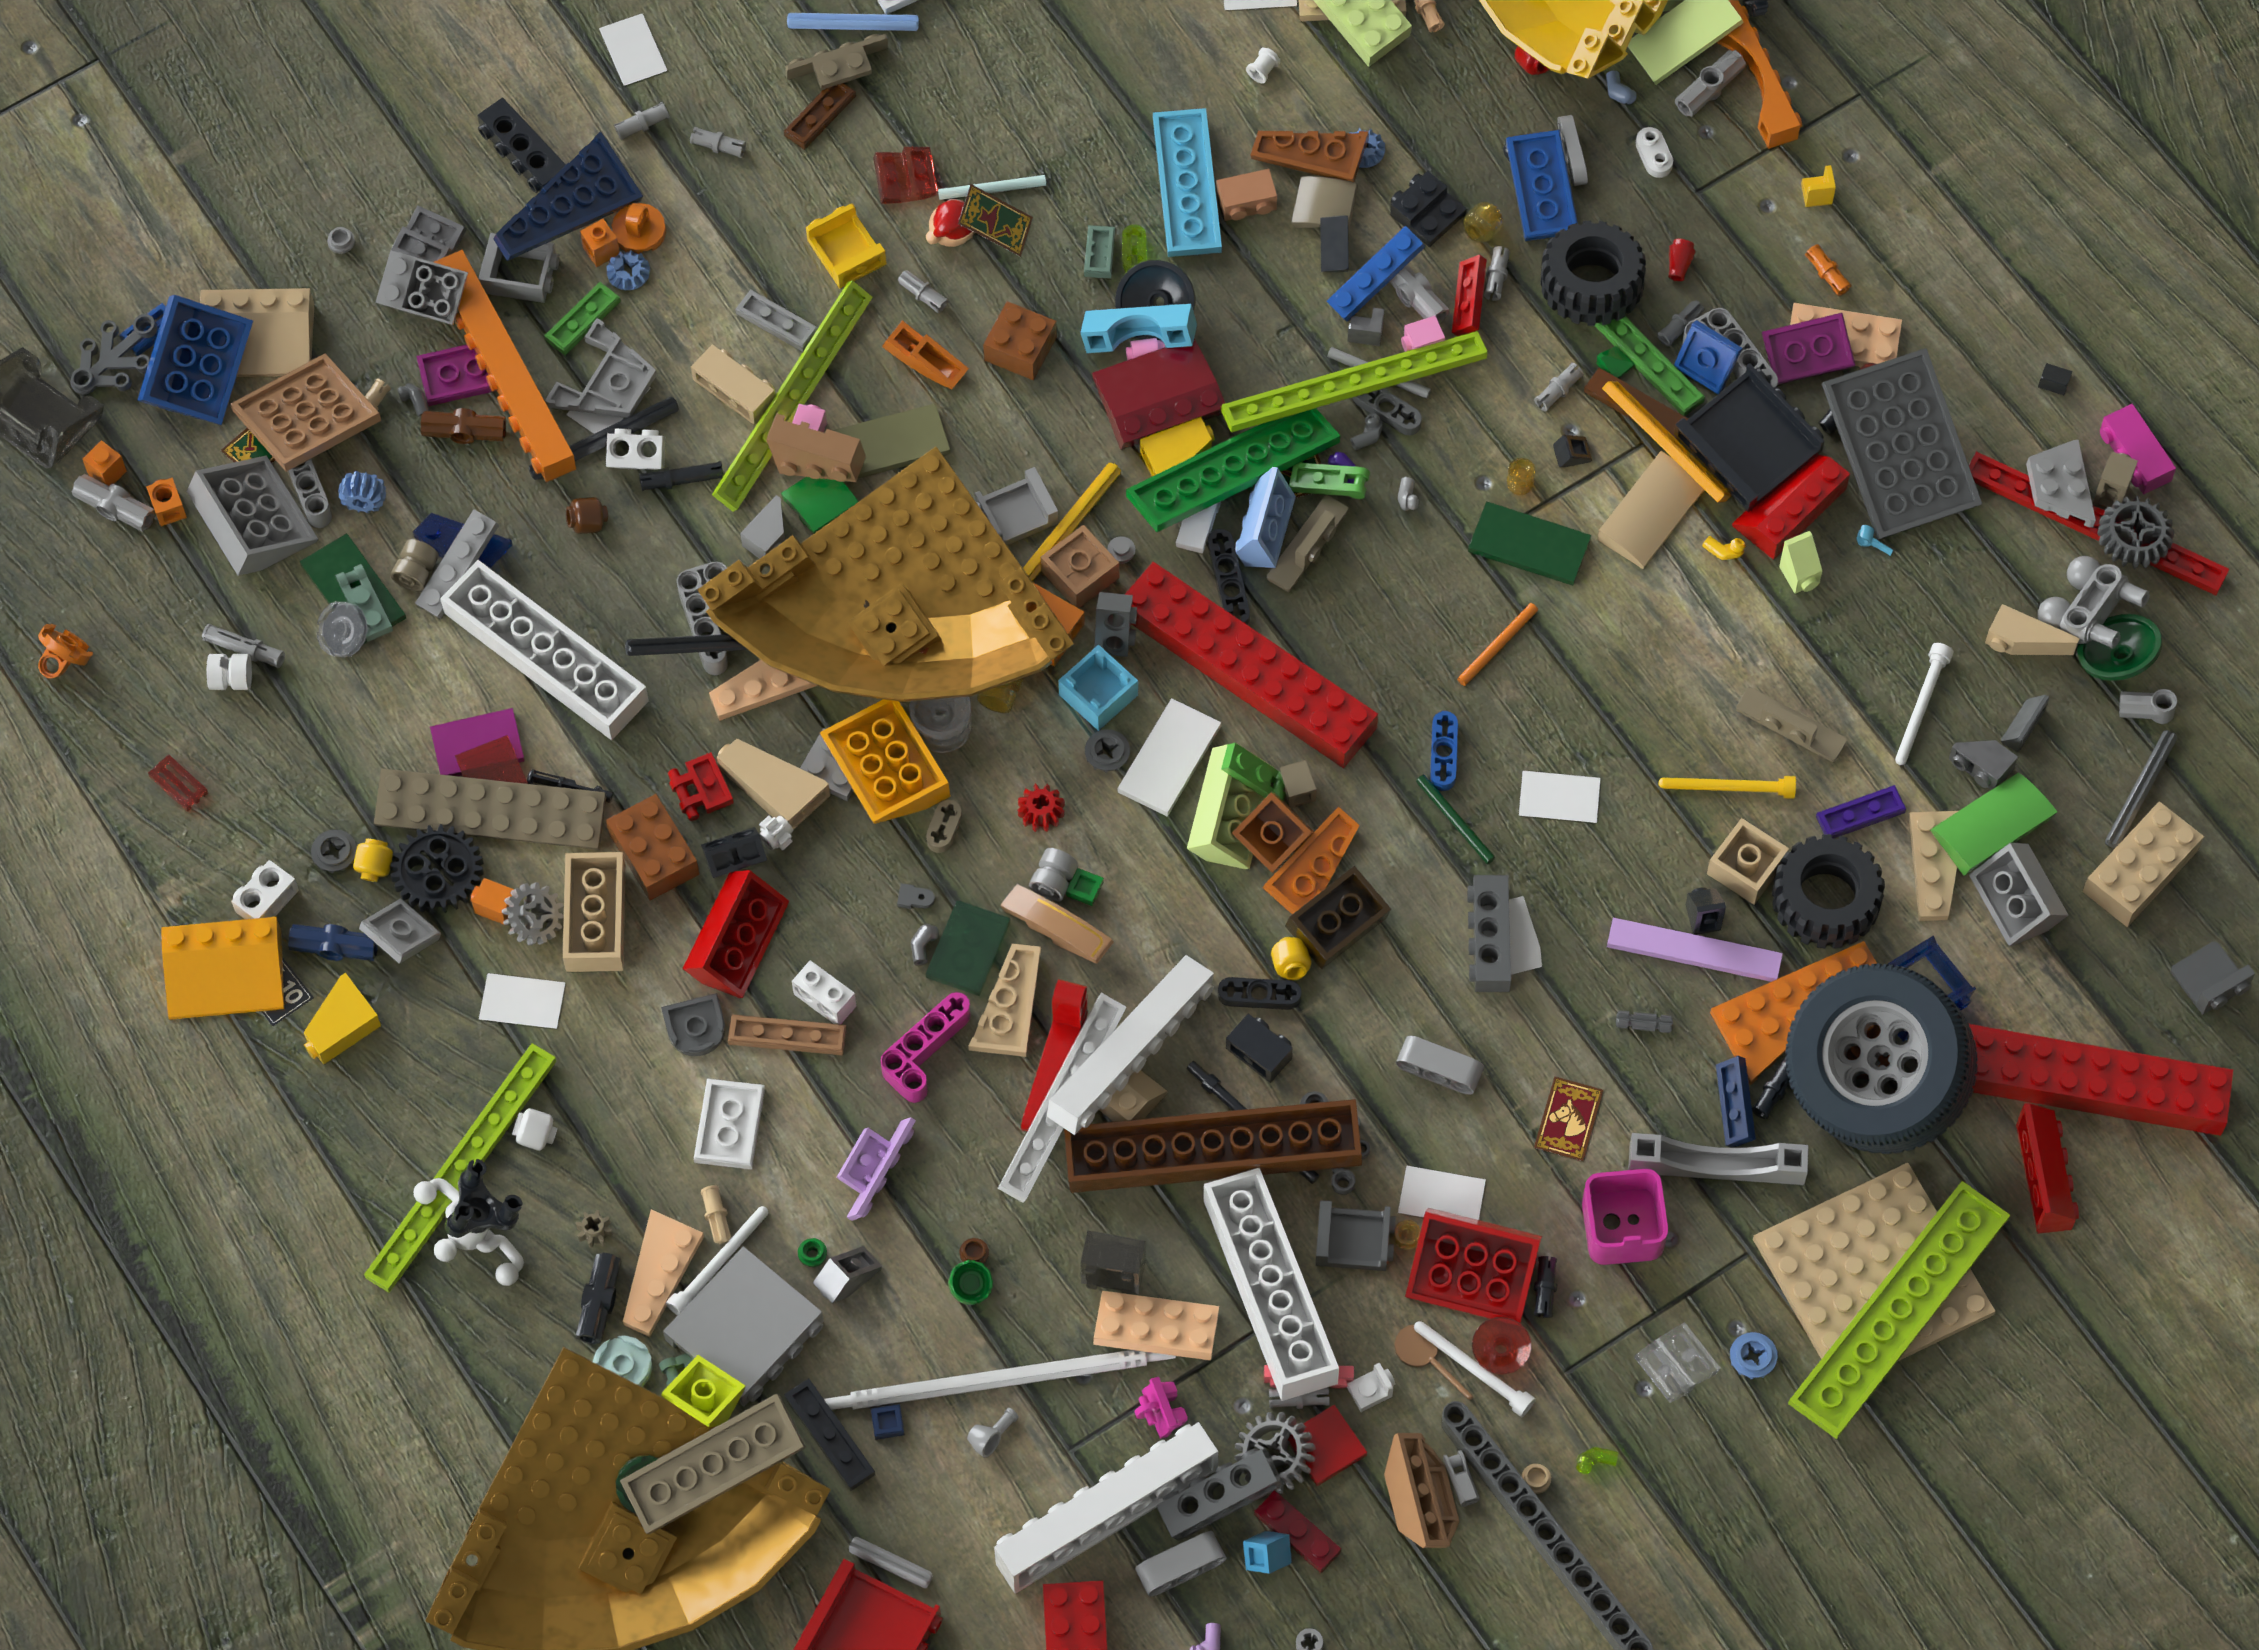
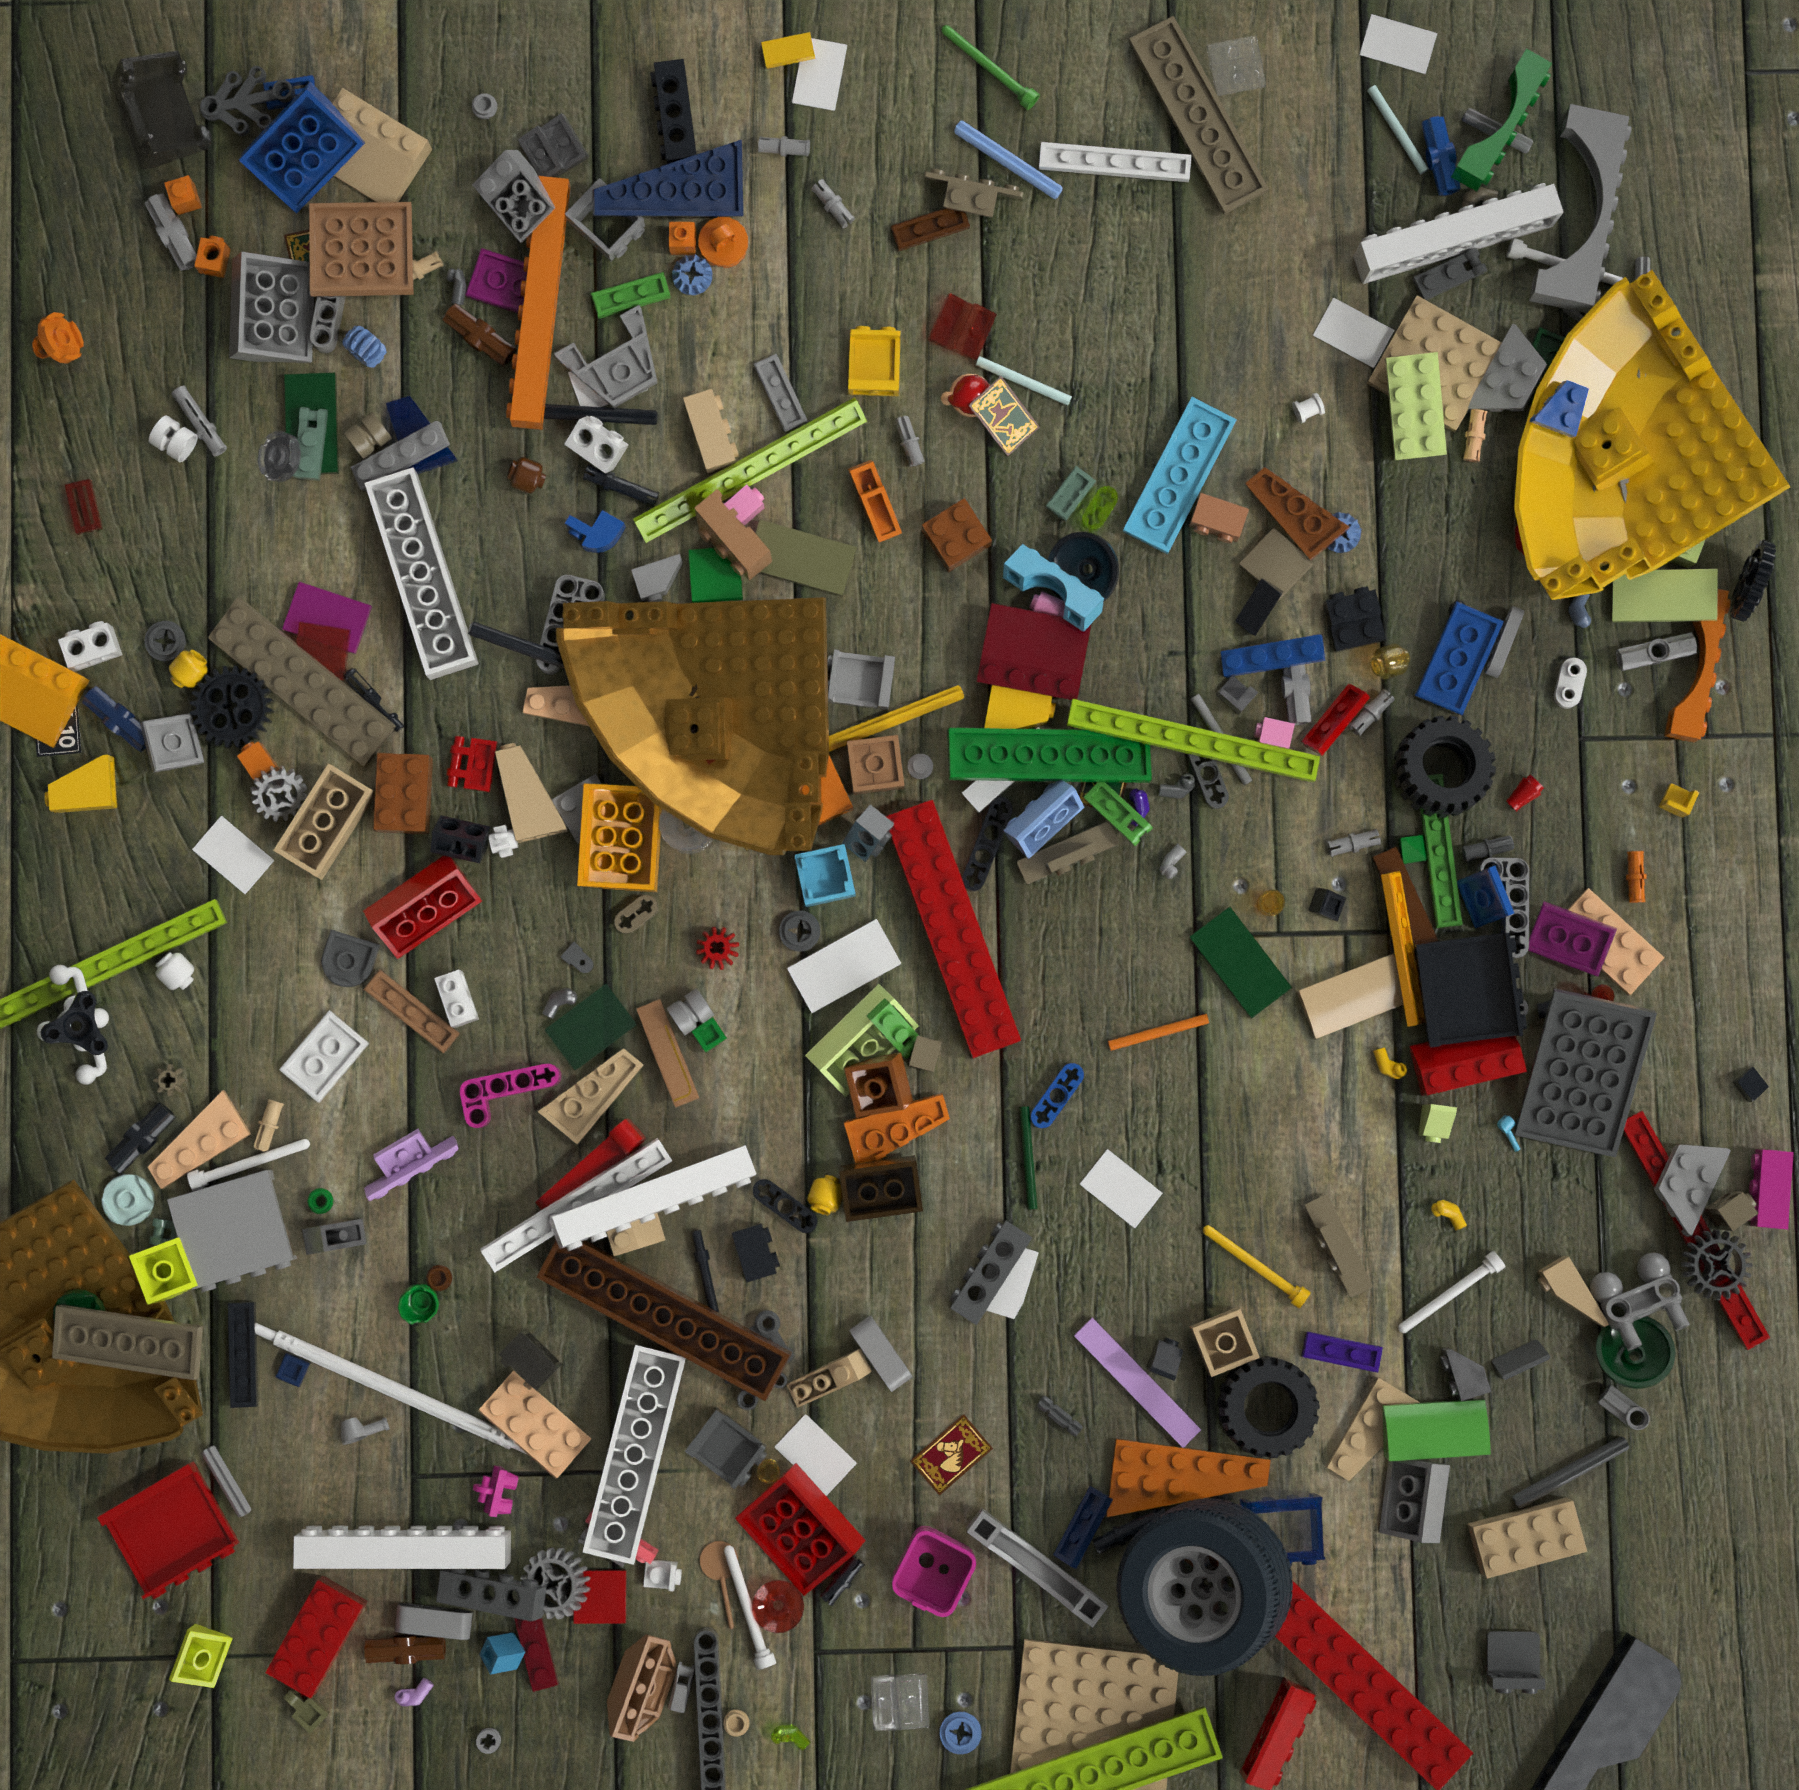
camera: 25 degrees right, 20 degrees up
none -> reddish brown piece [364,1634,446,1664]
none -> blue brick [565,510,626,553]
none -> yellow tile [761,32,815,69]
none -> tan slope [786,1348,872,1408]
none -> yellow arm [1431,1200,1467,1231]

